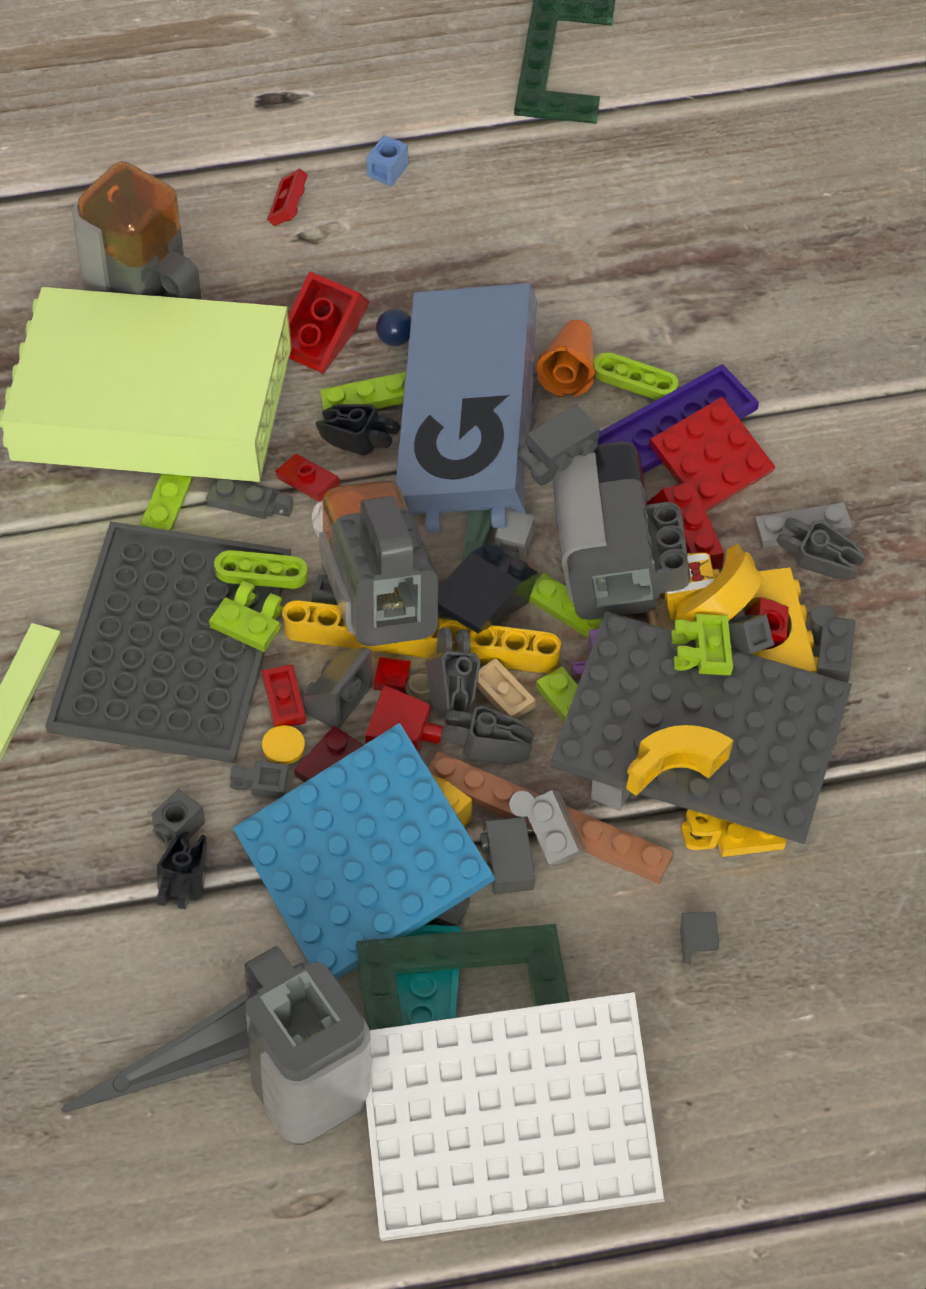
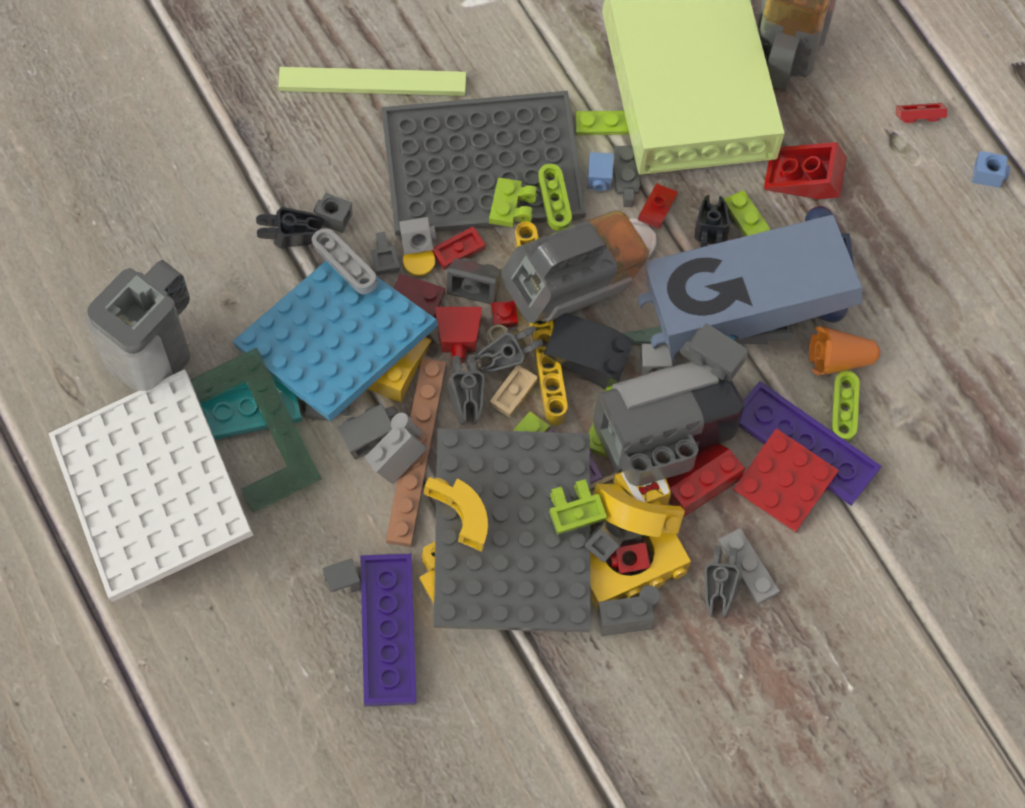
camera: 70 degrees right, 10 degrees up
dark grey plate [62,962,305,1113] -> none
none -> light grey plate [312,228,378,294]
none -> dark purple plate [360,553,417,707]
none -> light grey brick [399,217,436,254]
none -> medium blue brick [587,152,614,191]

